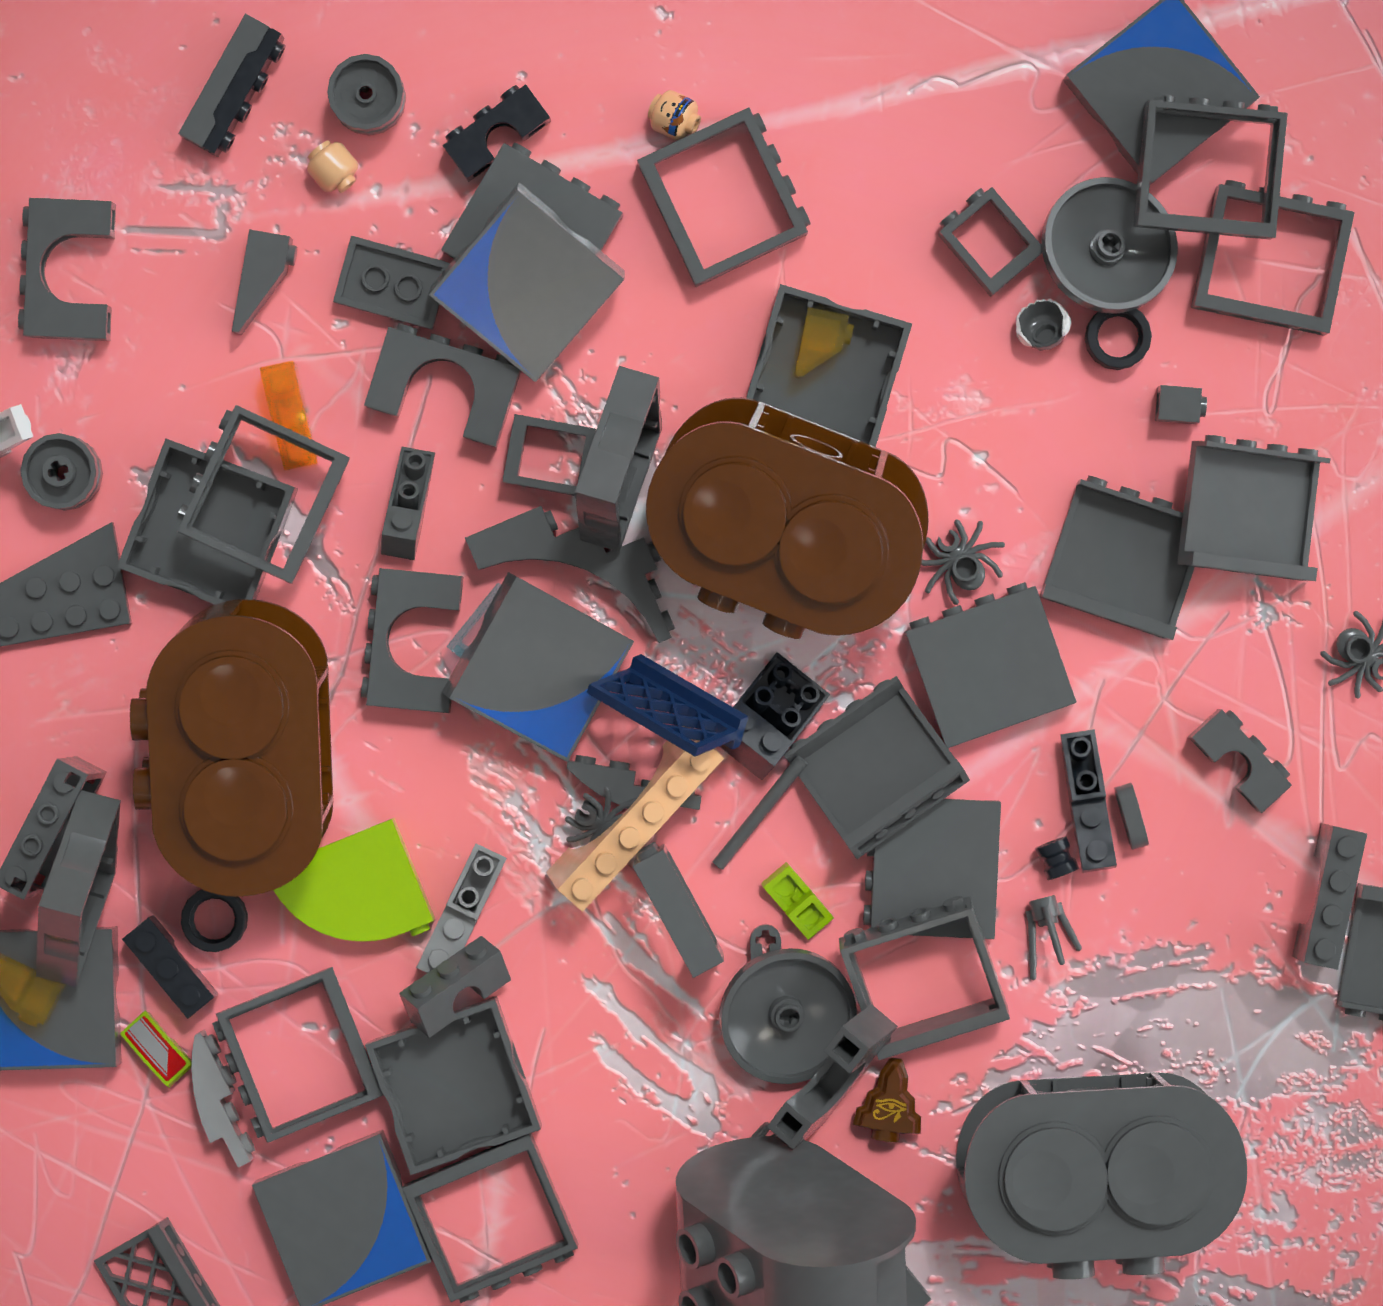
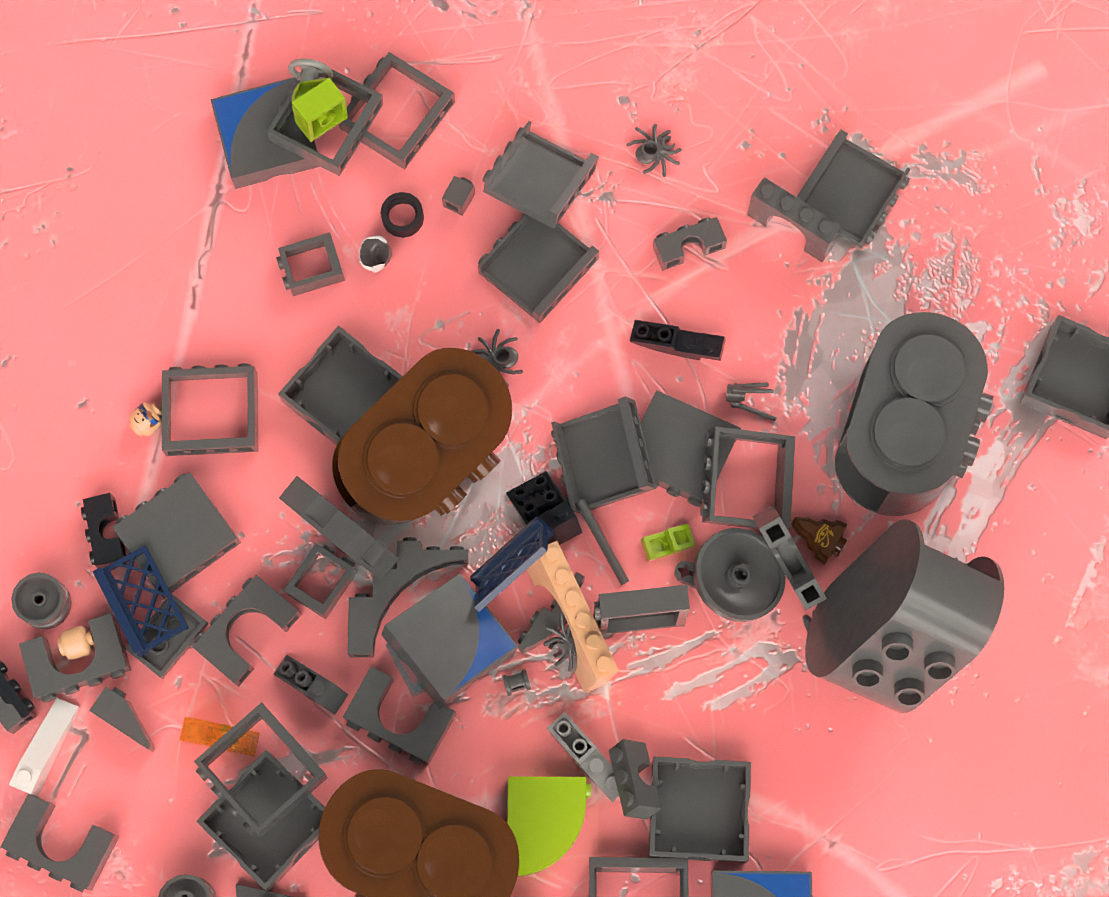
camera: 60 degrees left, 15 degrees down
dark grey window [403,1133,579,1303] -> none
dark grey tile [429,183,625,382] -> none
clear yellow slope [794,307,854,379] -> none
dark grey panel [904,582,1077,748] -> none
black wheel [1035,836,1079,881] -> none
dark grey dish [1041,177,1178,313] -> none
dark grey beam [1114,783,1149,850] -> none
none -> white slope [9,698,79,797]
none -> dark grey arch [19,613,131,703]
none -> dark blue fence [92,545,189,657]
none -> lime piece [288,58,348,142]
none -> dark grey bush [502,669,531,696]

